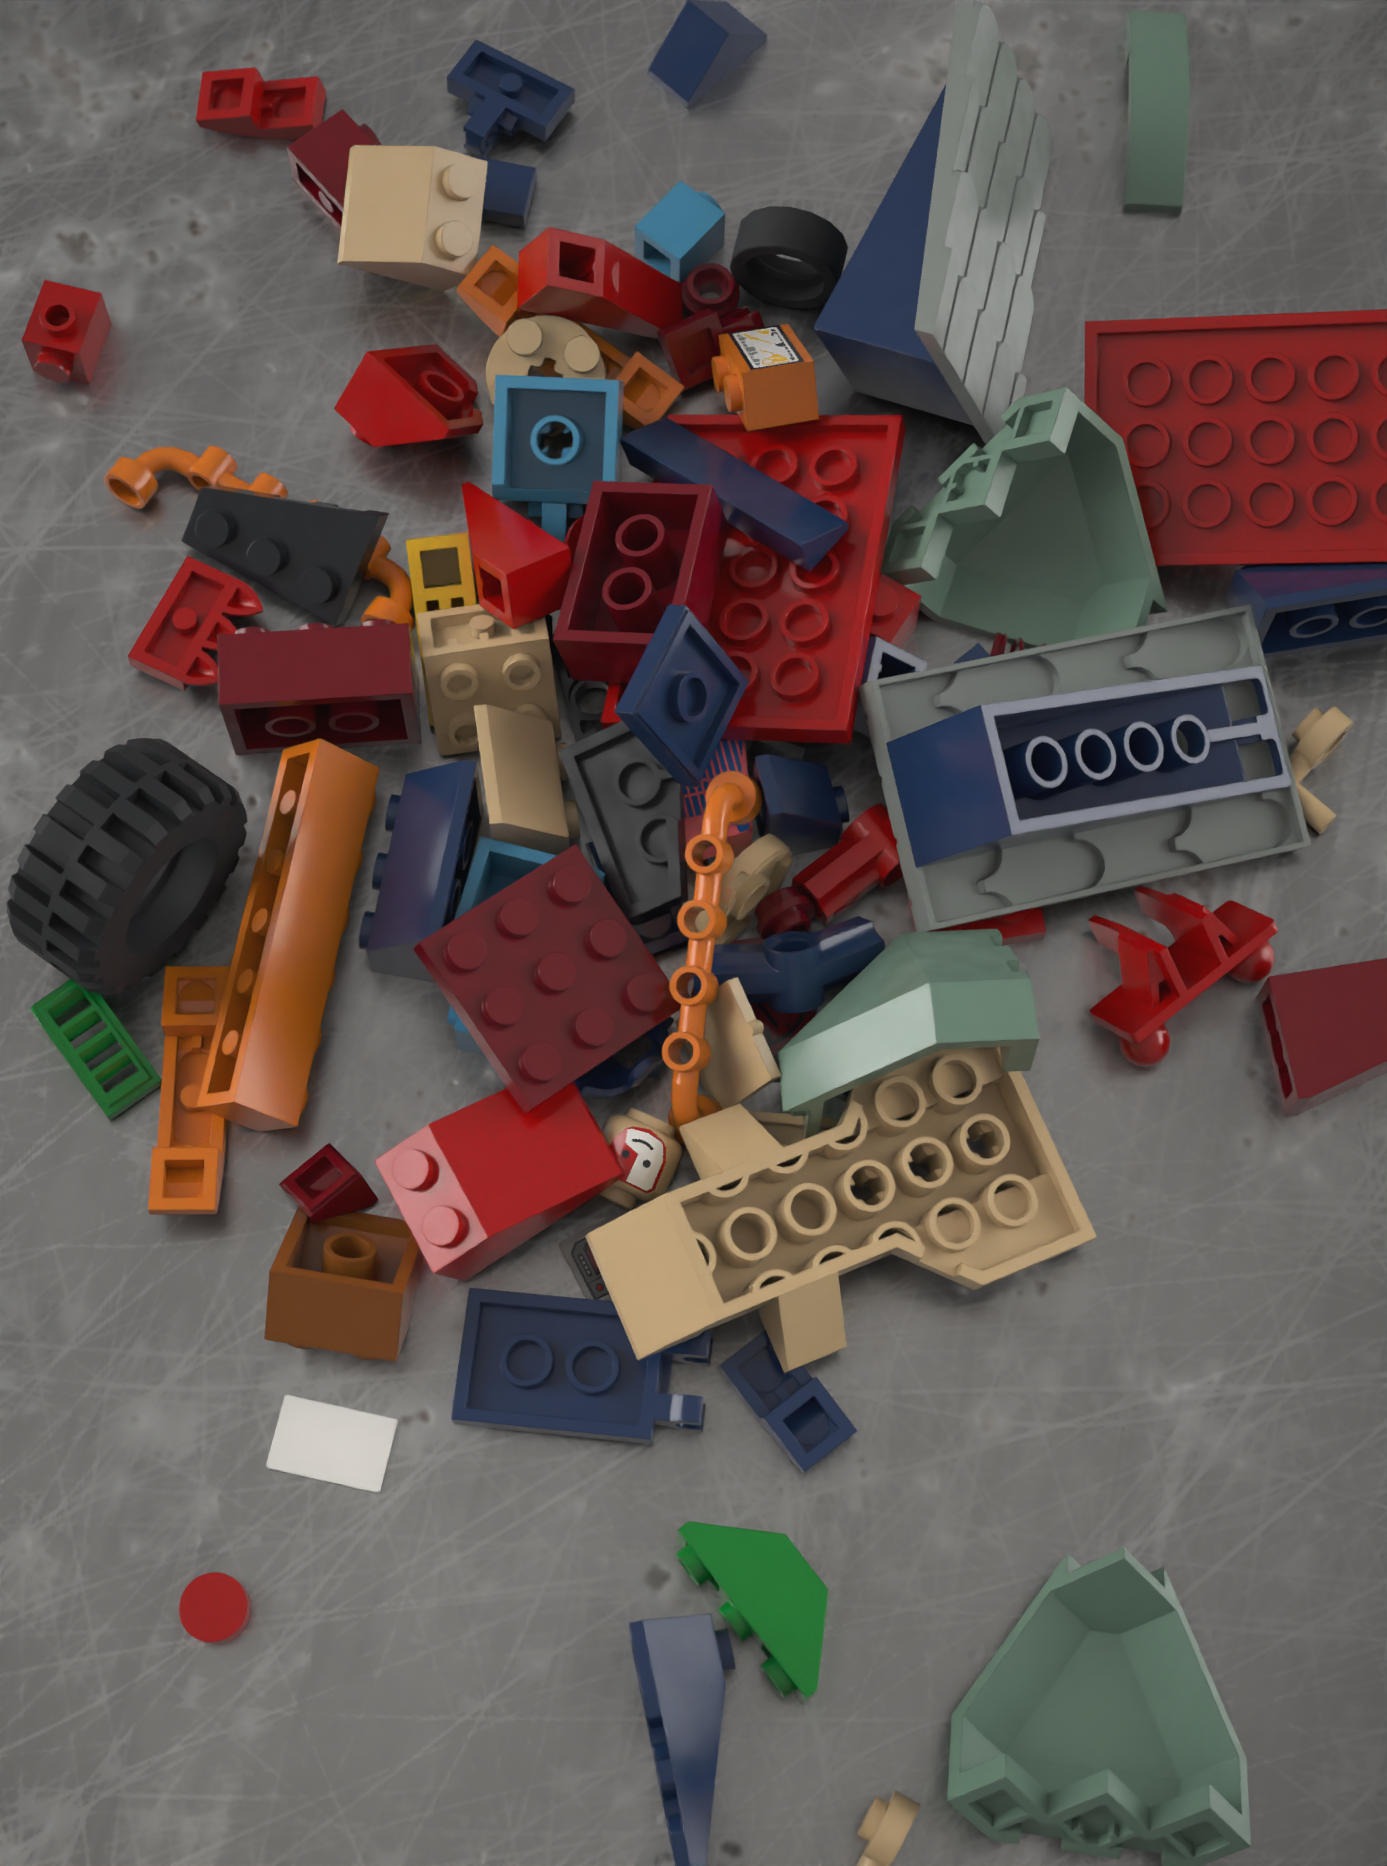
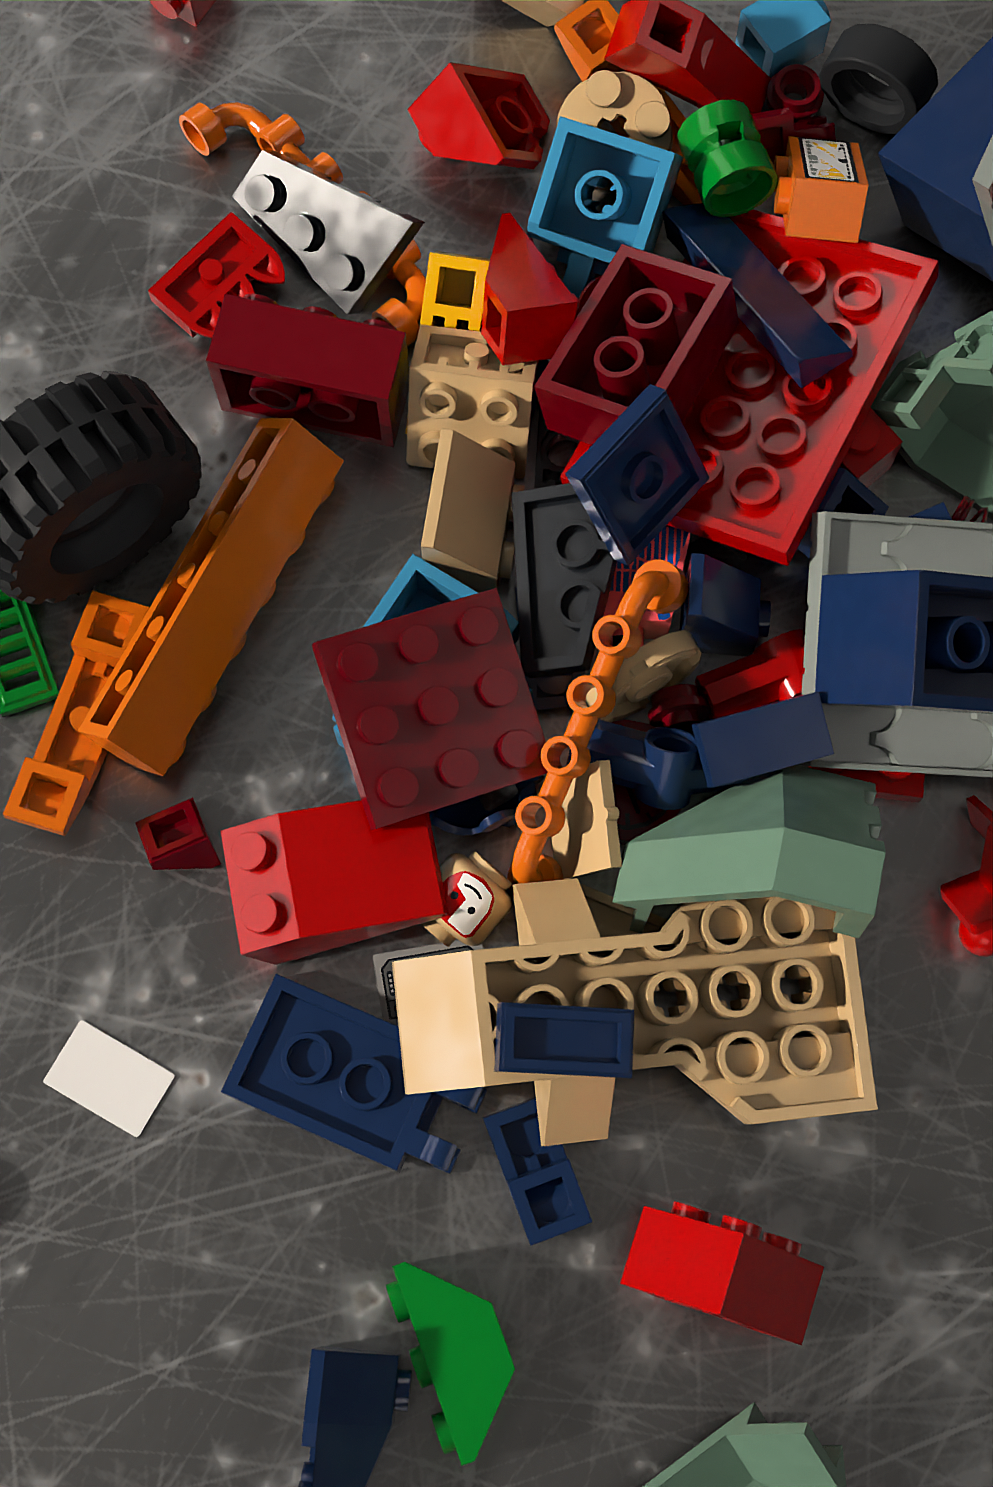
camera: 20 degrees right, 5 degrees up
dark orange slope [264,1206,423,1362] -> none
dark blue slope [359,760,484,983] -> none
none -> dark blue tile [494,1002,634,1078]
none -> red brick [620,1201,824,1346]
none -> green wheel [677,100,778,217]
none -> dark blue tile [692,691,834,787]

